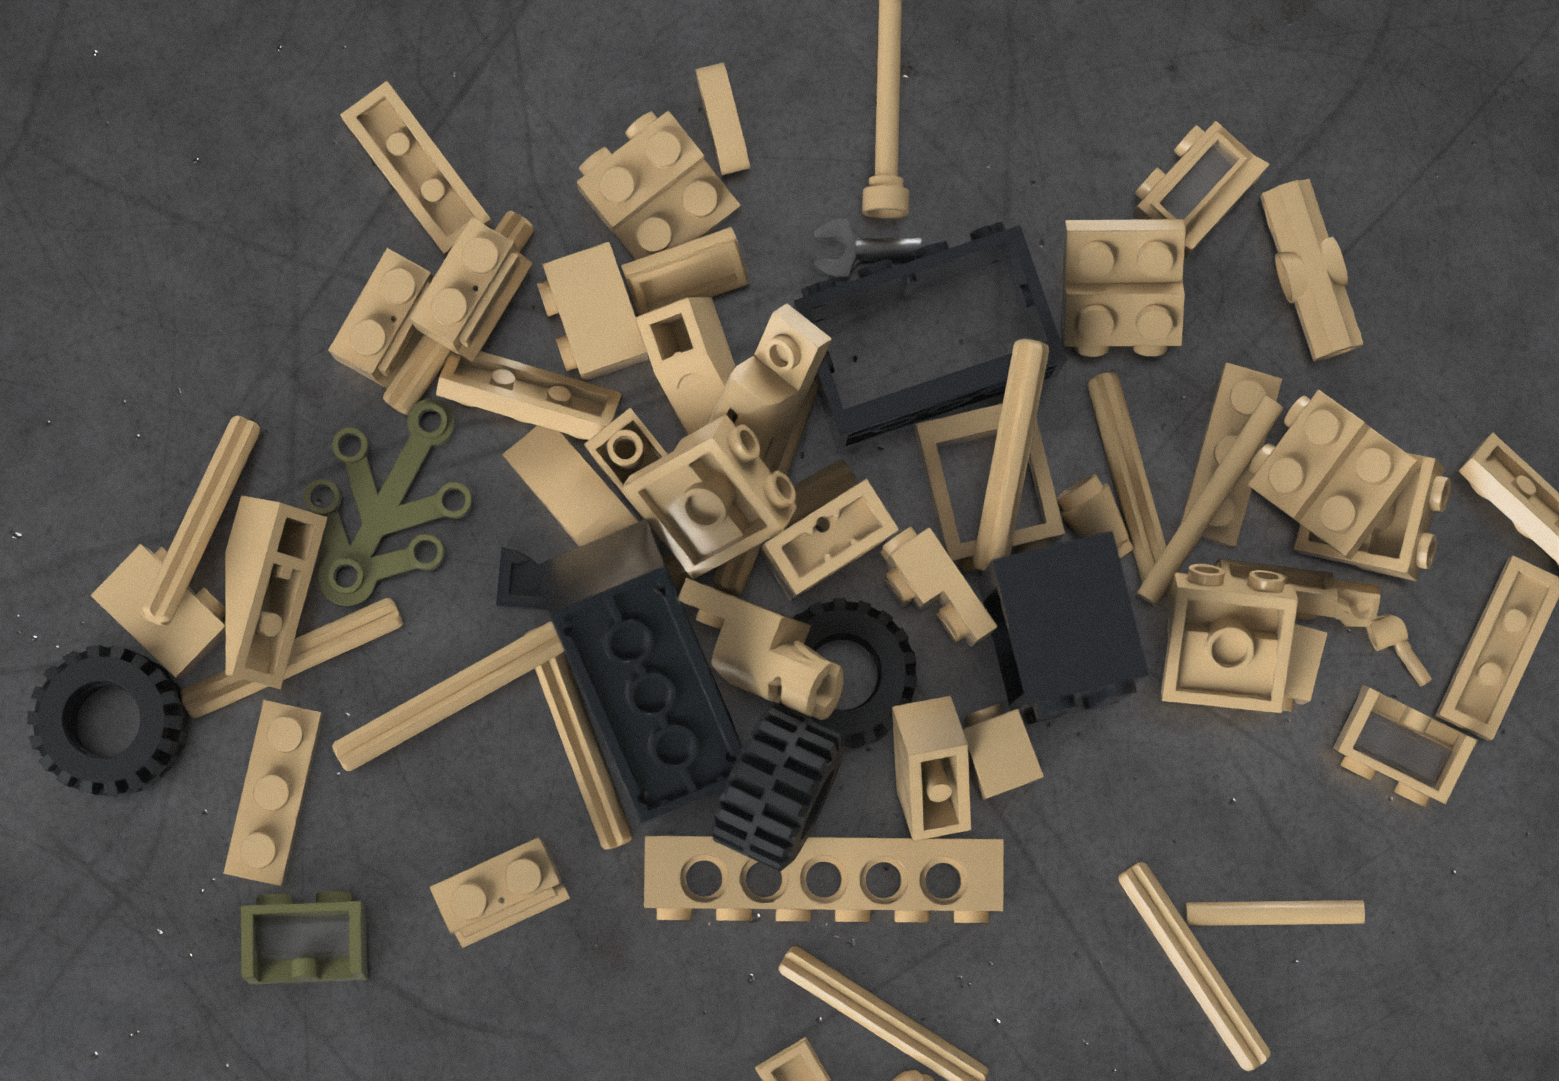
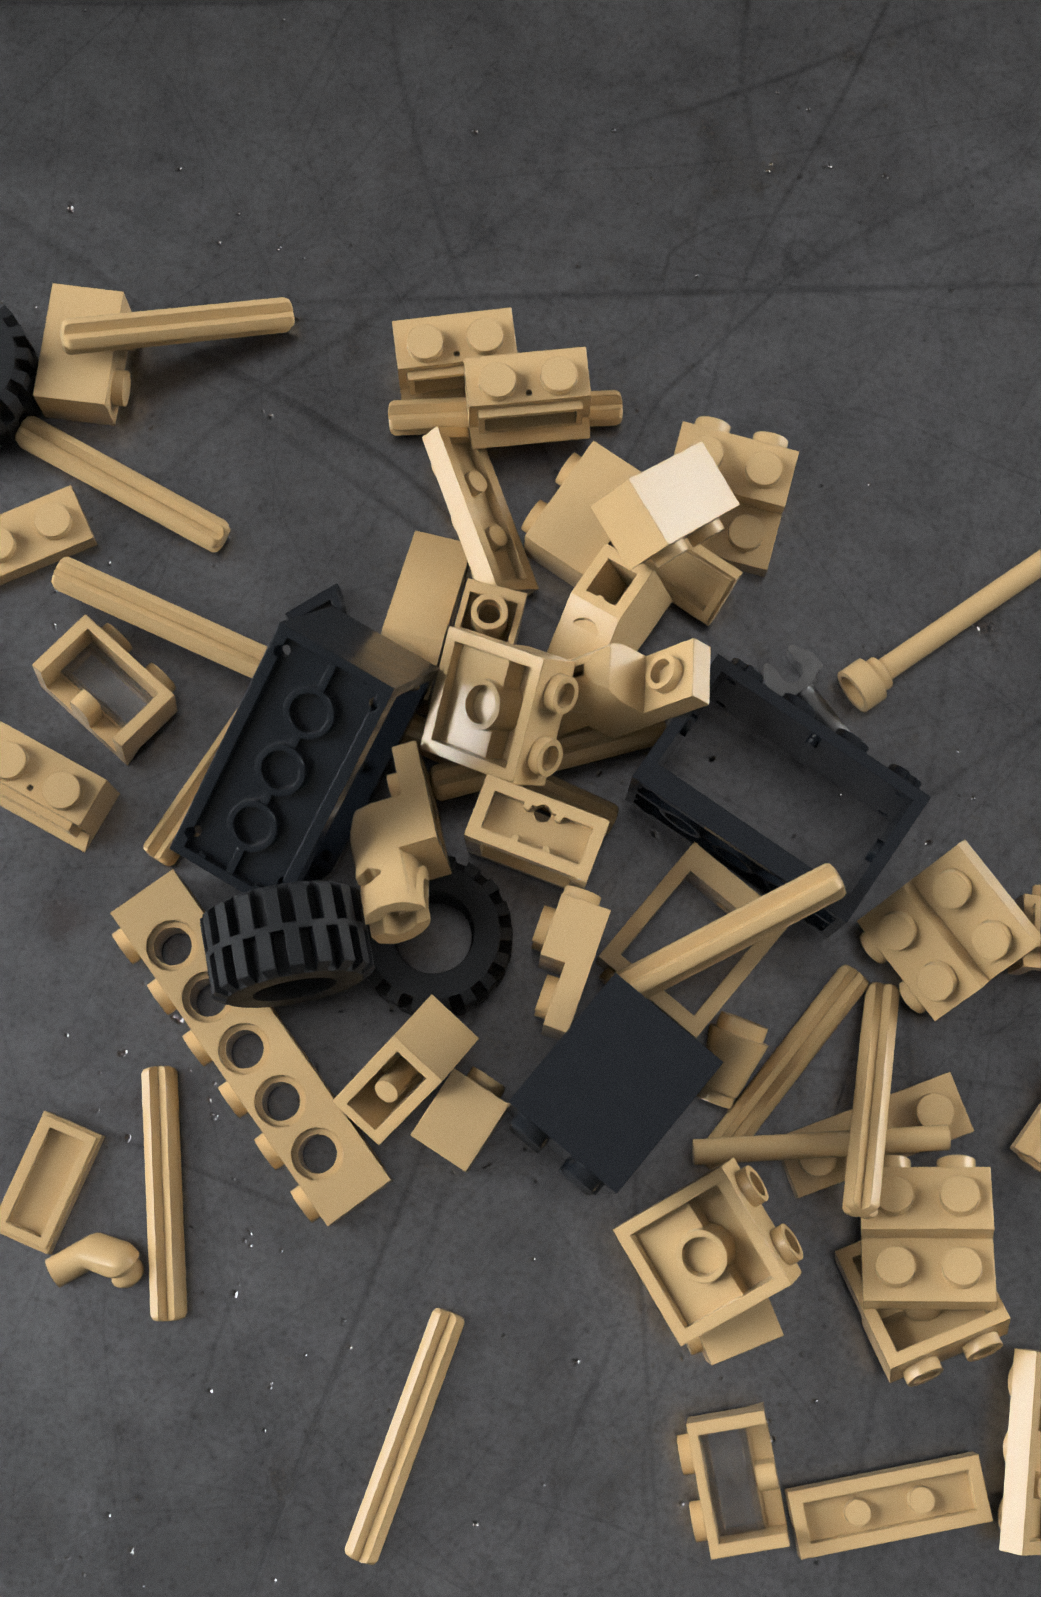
camera: 55 degrees right, 5 degrees down
tan slope [225,495,328,689] -> none
olive plant [304,399,473,607] -> none
tan plate [340,81,492,257] -> none
tan beam [695,62,750,175] -> none
tan bar [1185,900,1365,926] -> none
tan hinge [1215,559,1381,627] -> none
tan hand [1366,613,1432,687] -> none
none -> tan window [32,614,178,766]
none -> tan brick [590,441,740,571]
none -> tan axle [842,982,900,1219]

